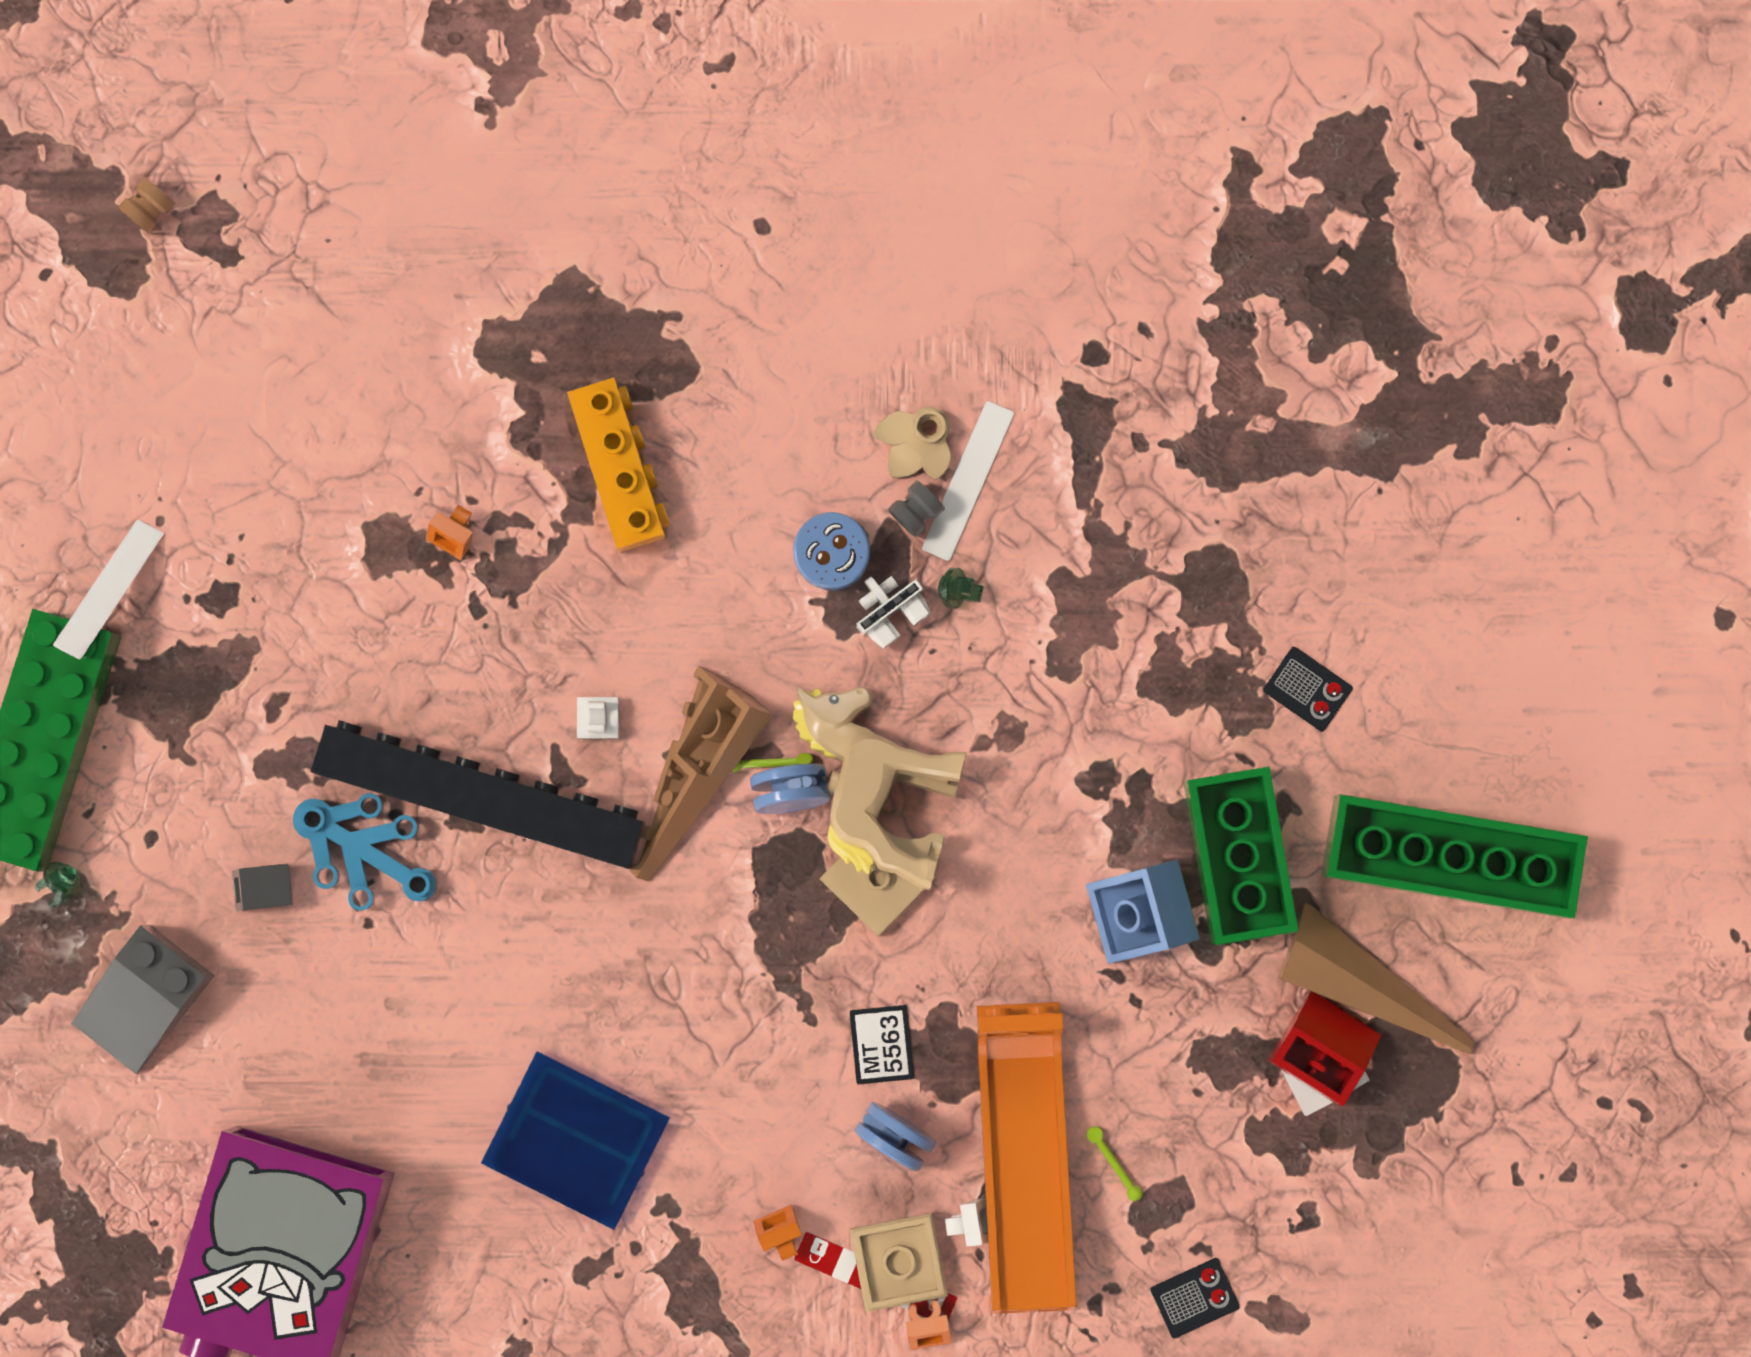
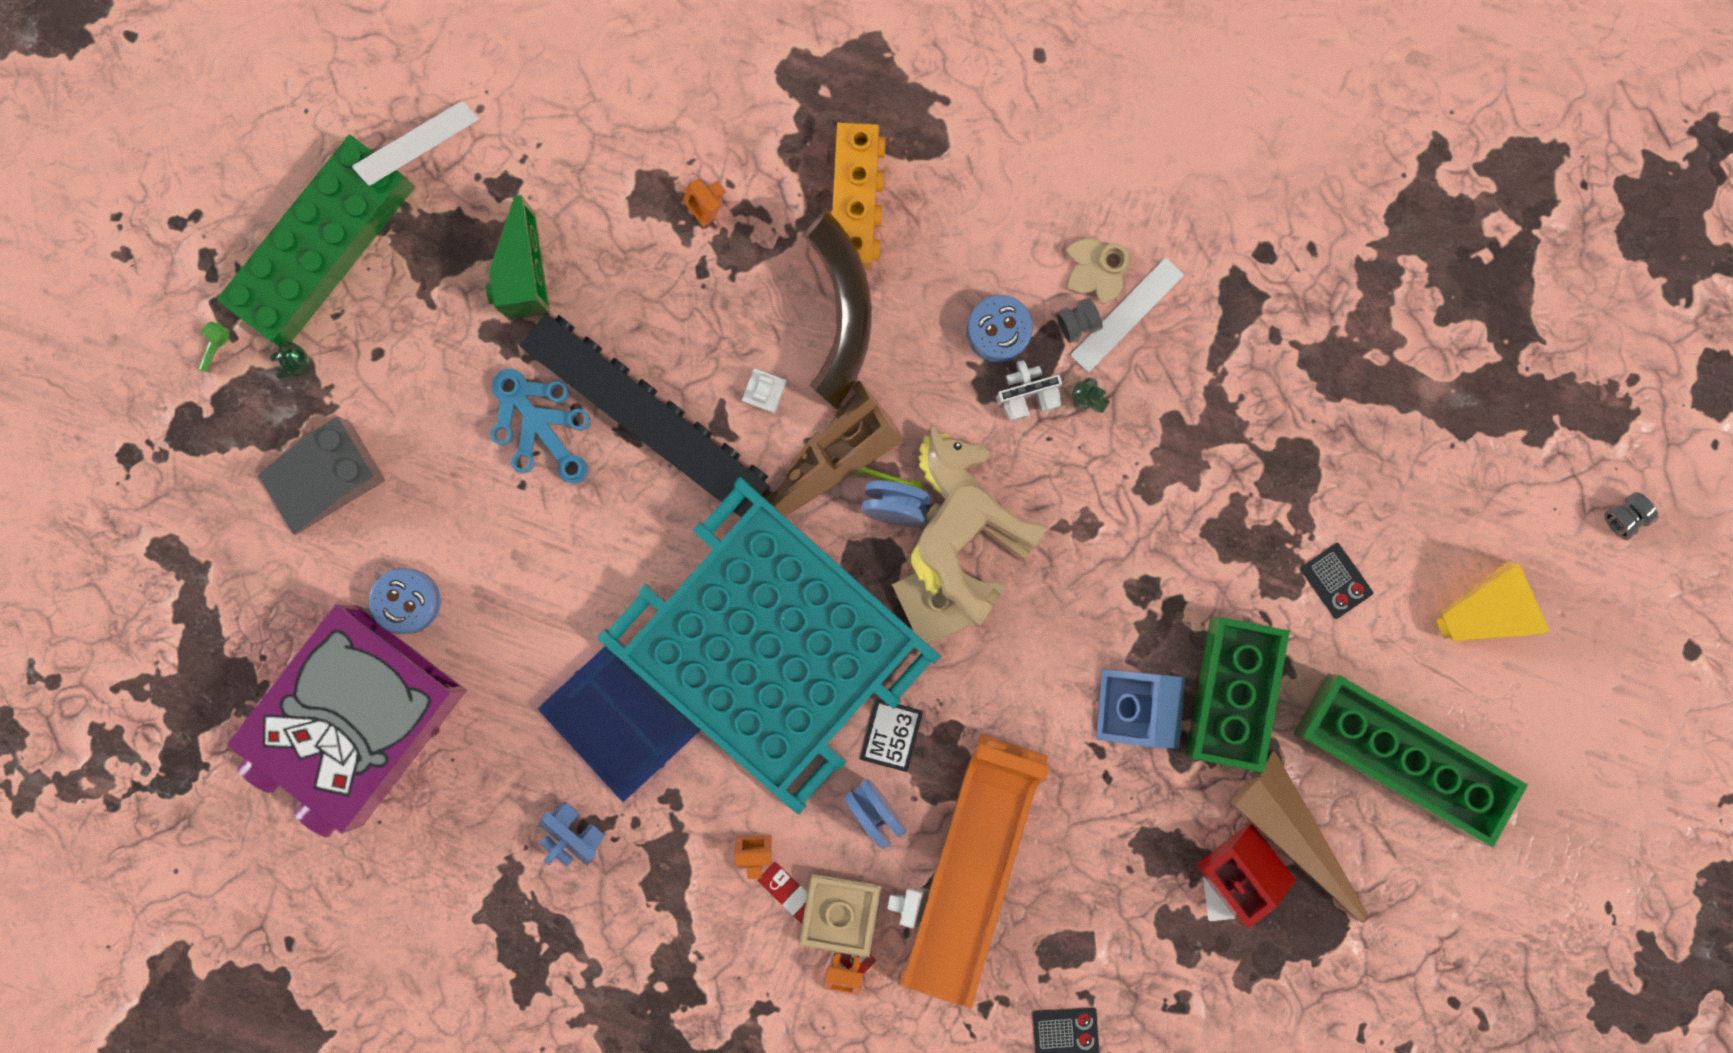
camera: 20 degrees right, 0 degrees up
dark grey brick [232,864,293,912] -> none
lime hinge [1086,1126,1143,1202] -> none
none -> medium blue head [369,568,441,634]
none -> green slope [486,195,550,320]
none -> medium blue hips [539,802,604,867]
none -> teal plate [597,477,942,814]
none -> dark brown brick [802,209,872,409]
none -> yellow slope [1436,560,1550,641]
none -> dark grey wheel [1604,492,1659,540]

